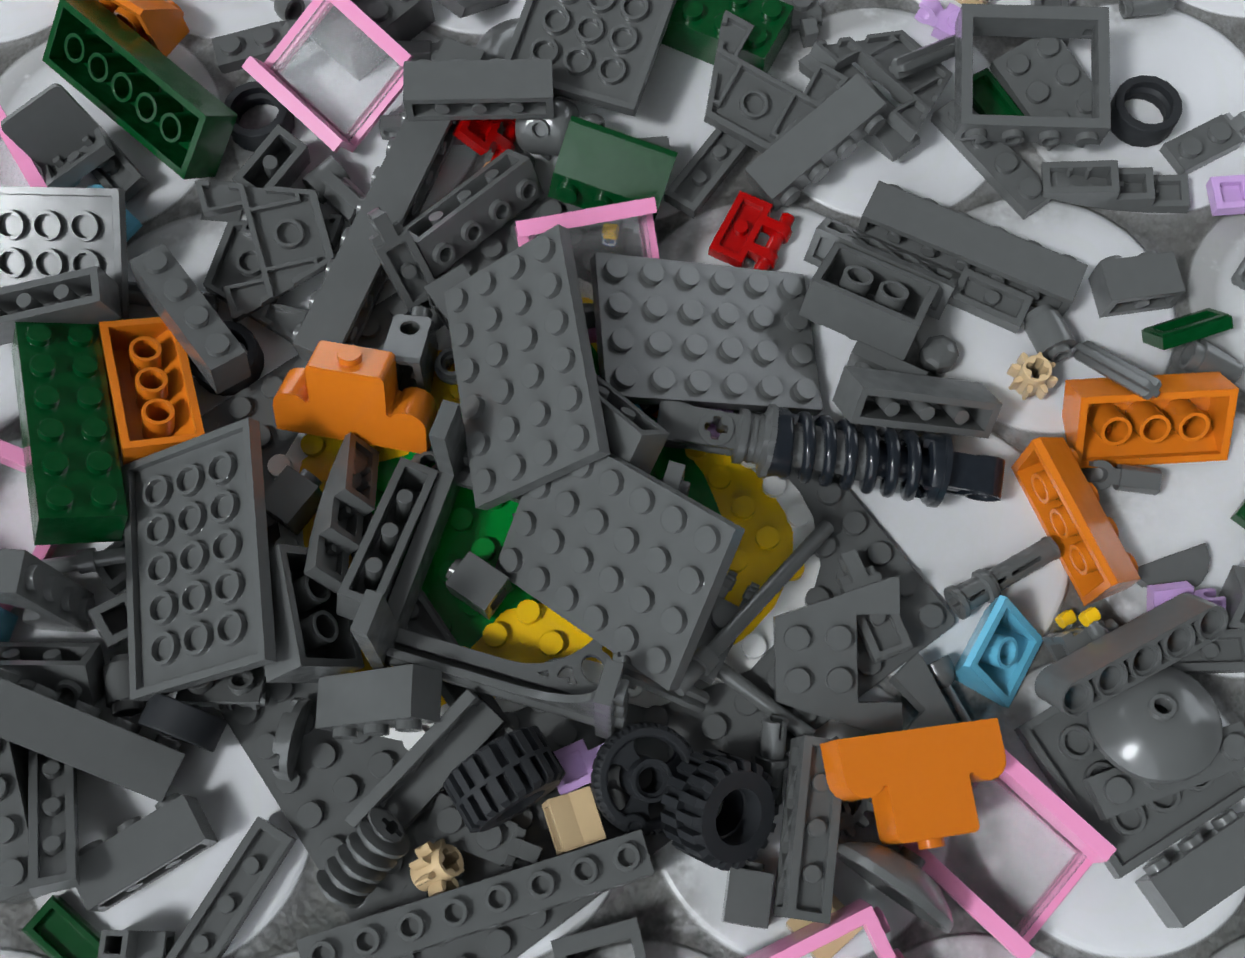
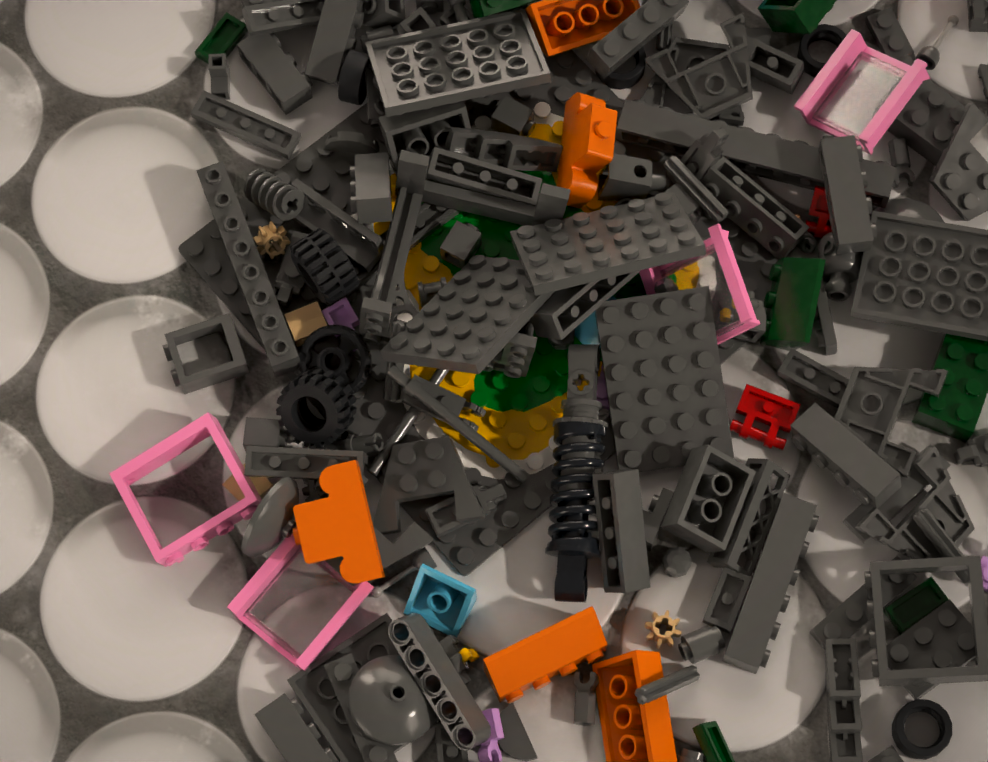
camera: 85 degrees right, 0 degrees up
dark grey piece [302,156,366,225] -> none
dark grey pin [943,536,1061,620] -> none
dark grey brick [1088,251,1186,318] -> none
none -> dark grey bush [417,277,447,307]
none -> dark grey axle [664,156,728,222]

